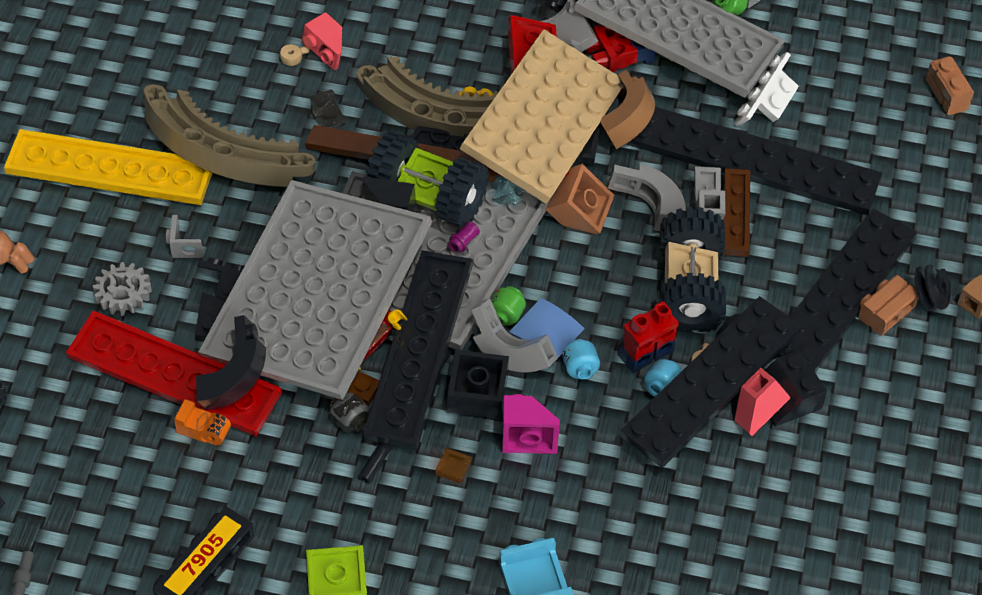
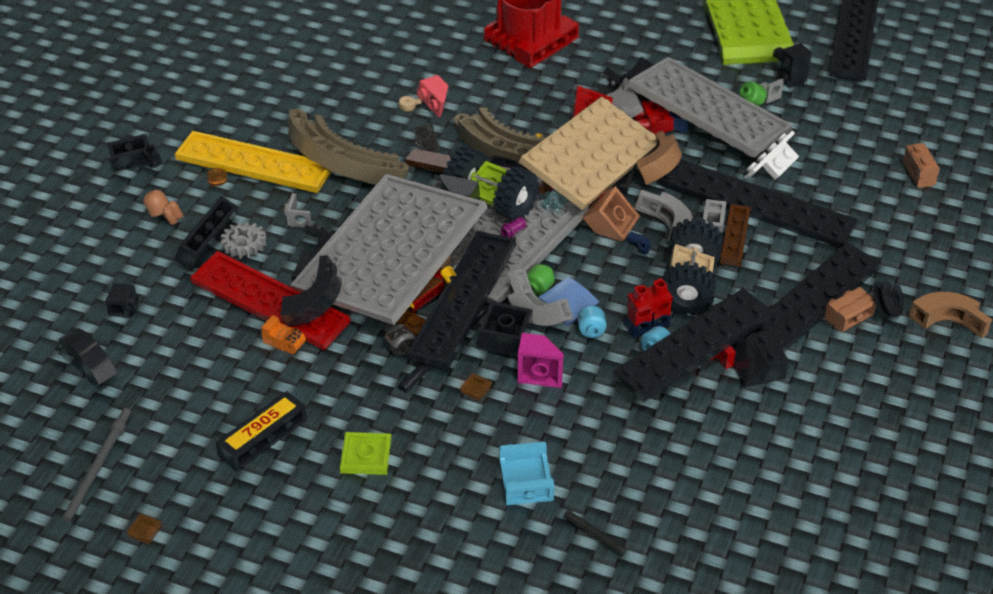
camera: 10 degrees right, 10 degrees down
coral slope [734,368,790,436] -> none
none -> black brick [174,196,239,271]
none -> clear orange tile [207,168,228,186]
none -> dark blue arm [627,232,651,254]

